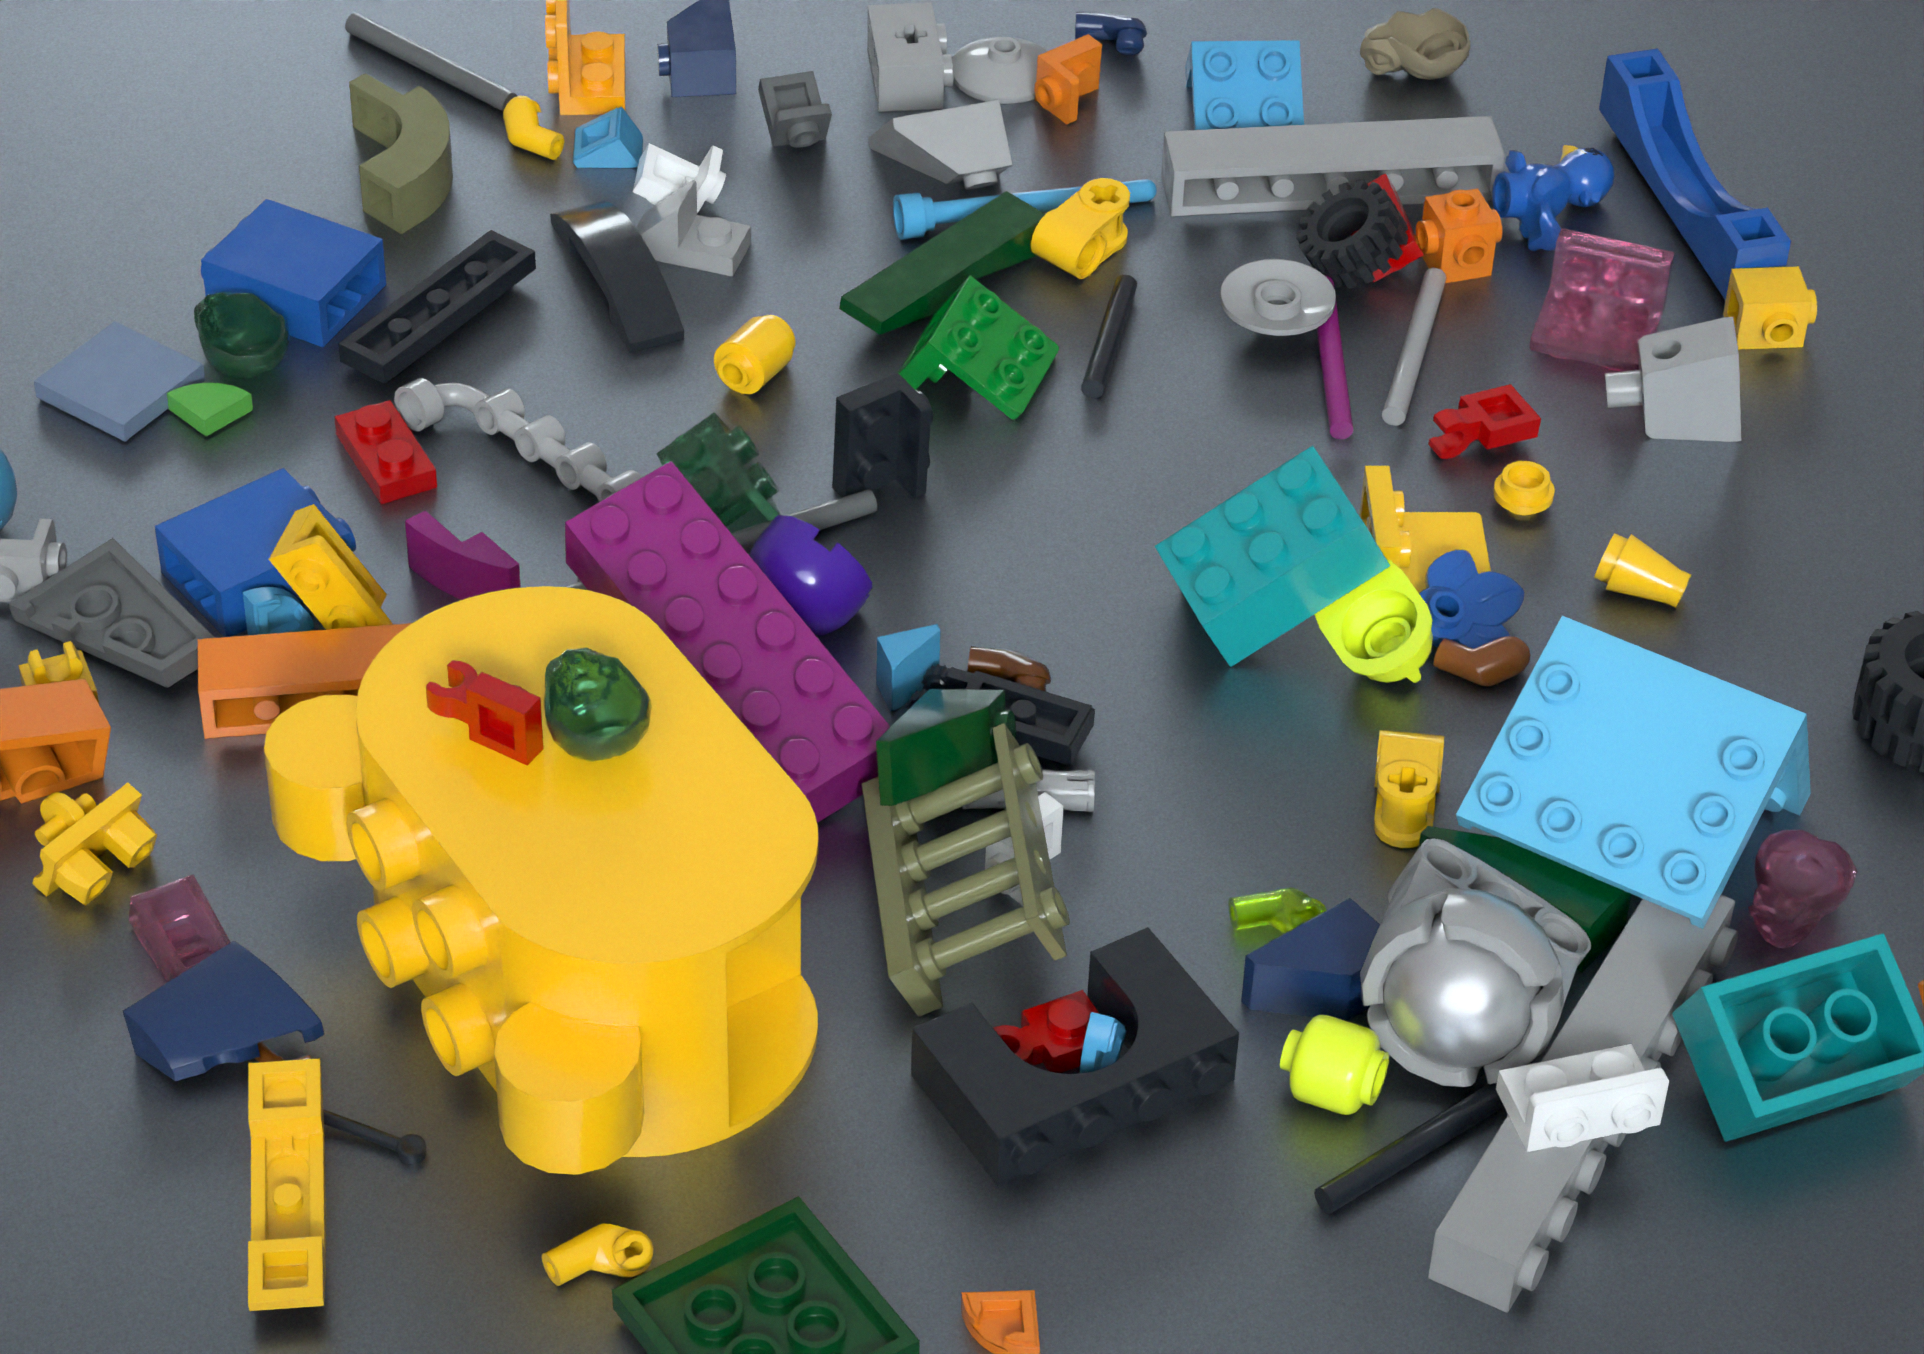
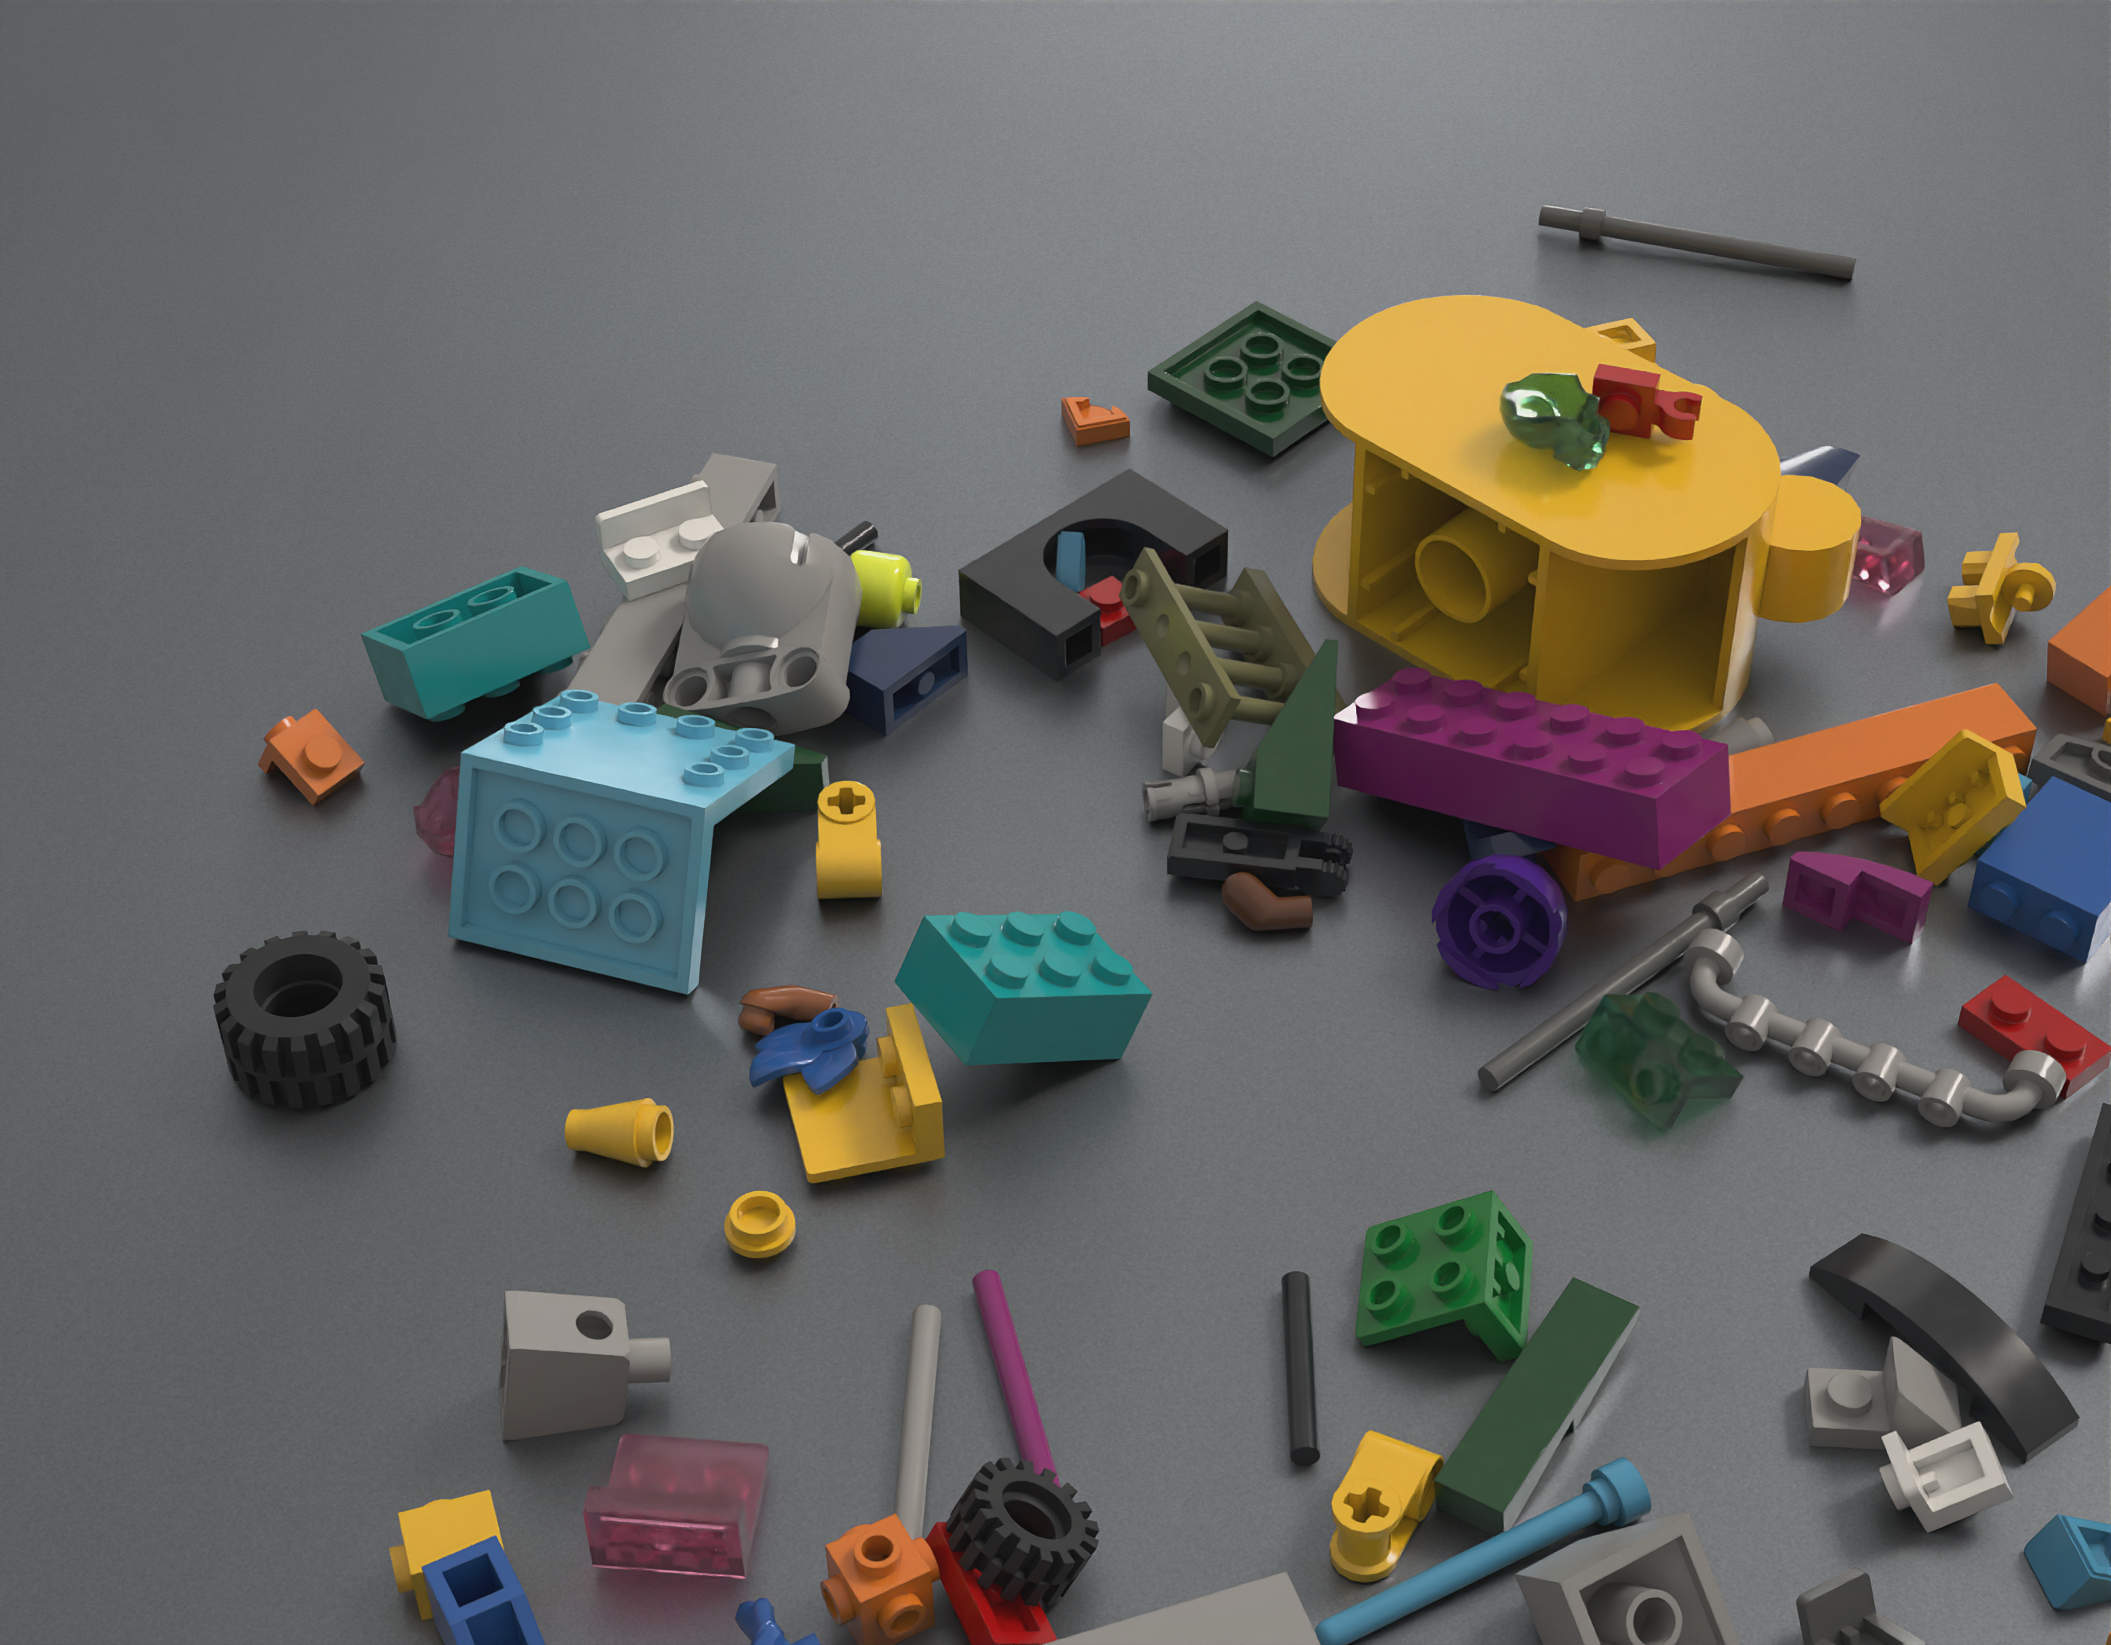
camera: 170 degrees right, 0 degrees up
yellow brick [714,315,796,394] -> none
black bracket [832,372,933,498] -> none
dark azure slope [876,624,940,711] -> none
light grey dish [1220,259,1336,336] -> none
clear neon green arm [1228,887,1327,933] -> none
neon yellow piece [1314,559,1433,683] -> none
red plate [1428,384,1541,459] -> none

